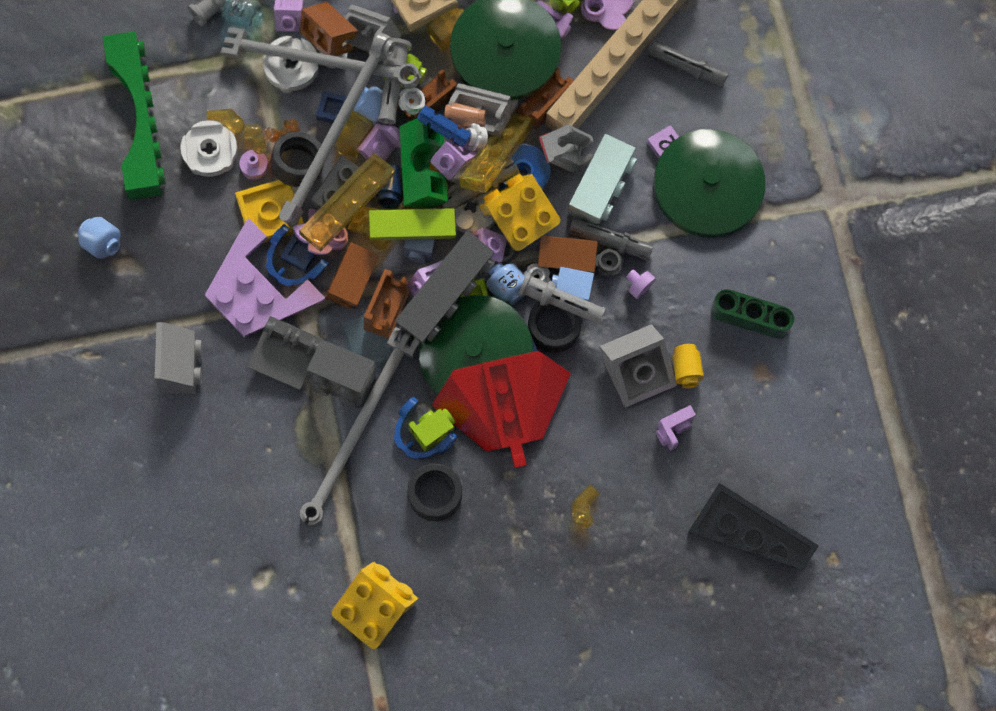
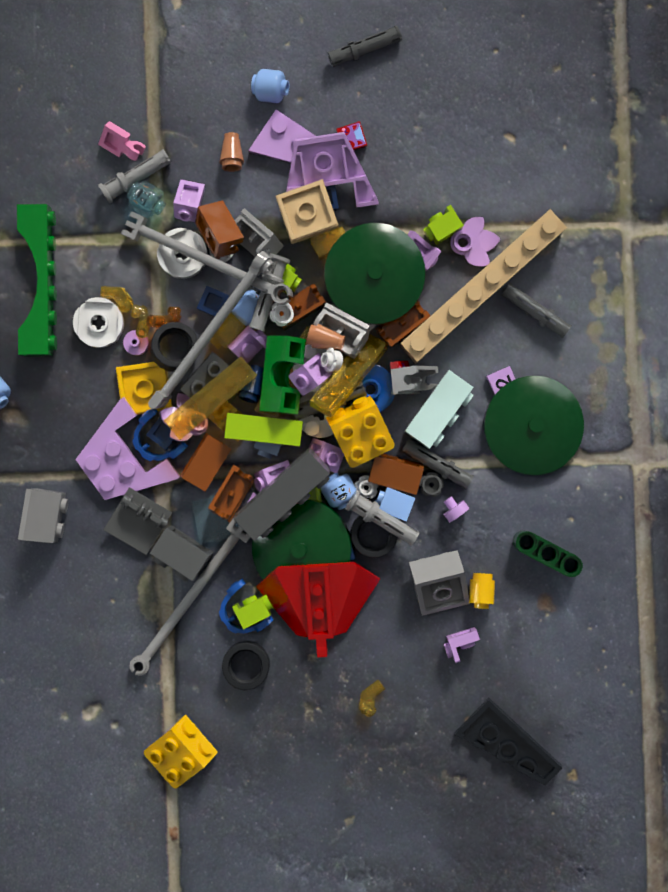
camera: 15 degrees right, 15 degrees up
blue axle [417,106,471,147] -> none

